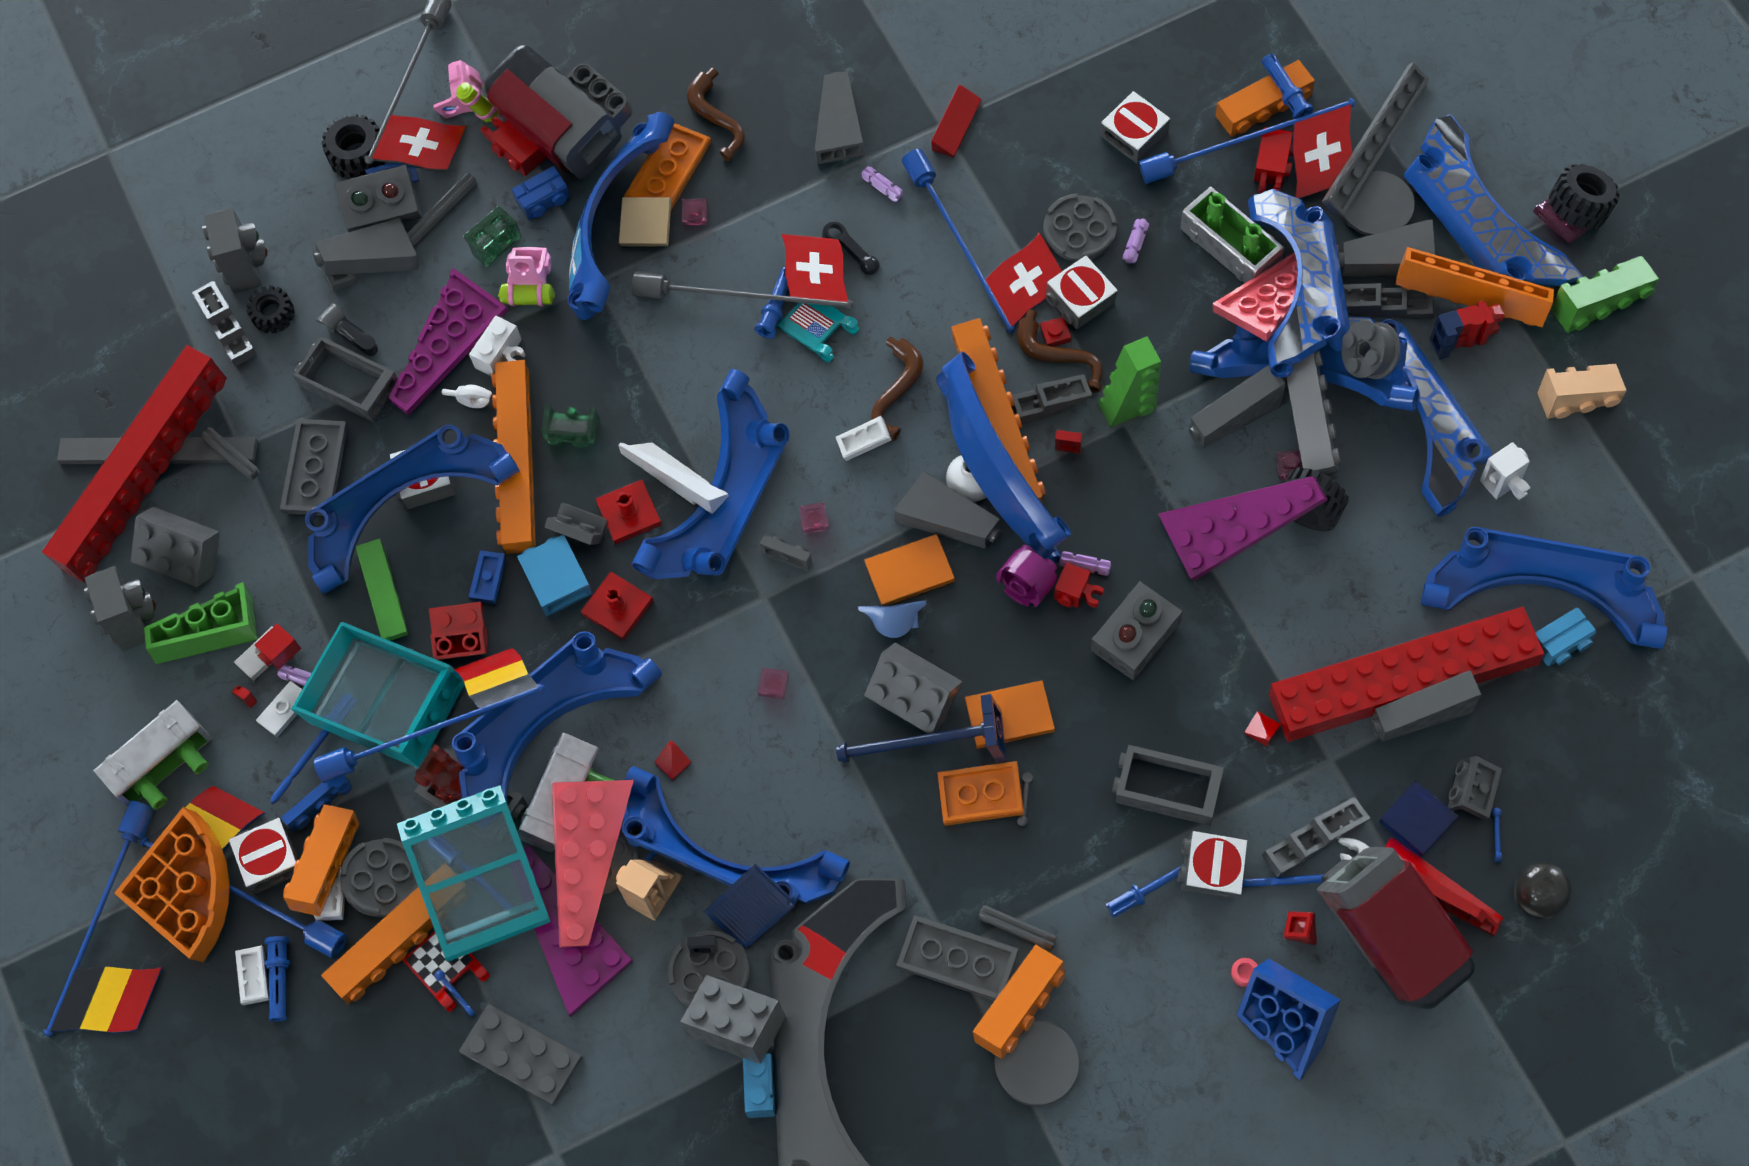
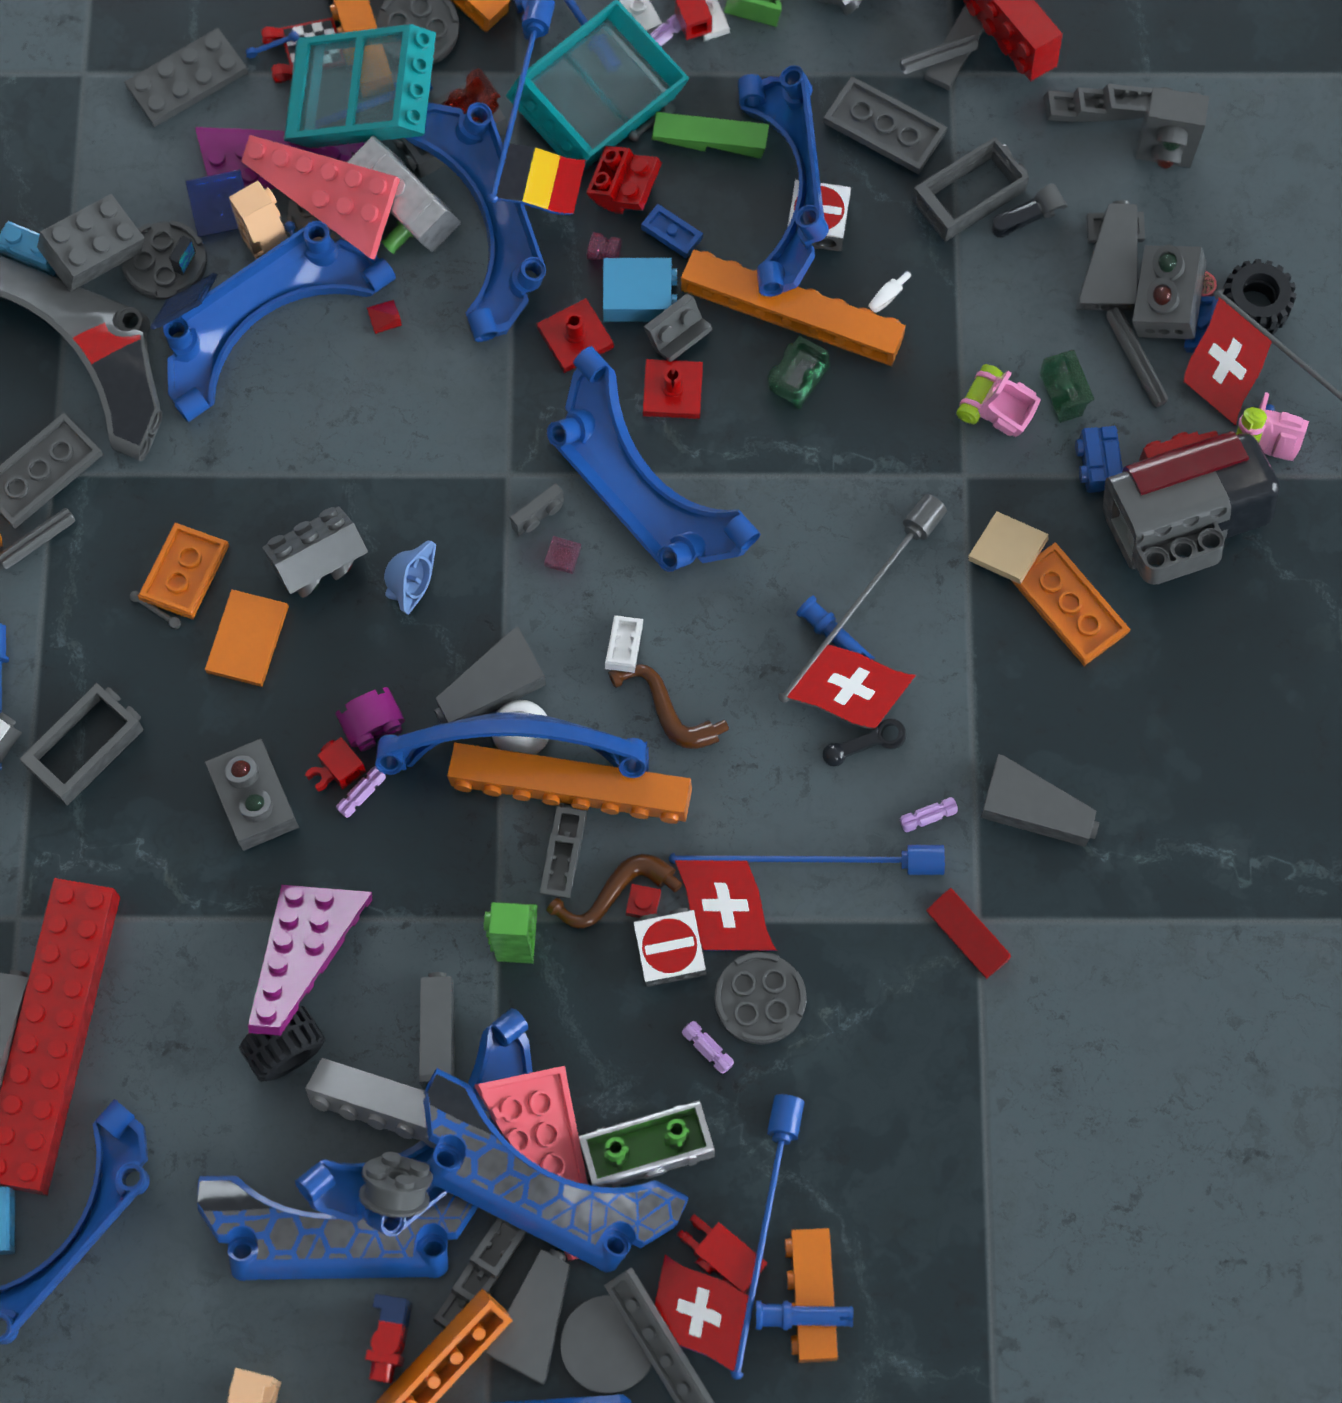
camera: 110 degrees right, 5 degrees up
black tyre [246,285,295,333] -> none
magenta wing [389,268,508,415] -> none
white brick [469,316,525,376] -> none
blue panel [567,112,675,320] -> none
white wedge [618,443,729,514] -> none
clear pink plate [682,198,707,225] -> none
reddish brown animal [687,67,745,162] -> none
clear pink plate [758,668,789,699] -> none
teal flag [777,303,859,363] -> none
dark blue tile [836,694,1007,763] -> none
orange tile [864,534,955,606] -> none
red tile [1055,430,1082,454] -> none
piece [1101,91,1170,164] -> none
red slope [1244,711,1281,747] -> none
clear pink plate [1276,450,1303,480] -> none
white brick [1480,442,1530,500] -> none
none -> clear blue tile [185,169,245,237]
none -> clear pink wheel [587,232,622,261]

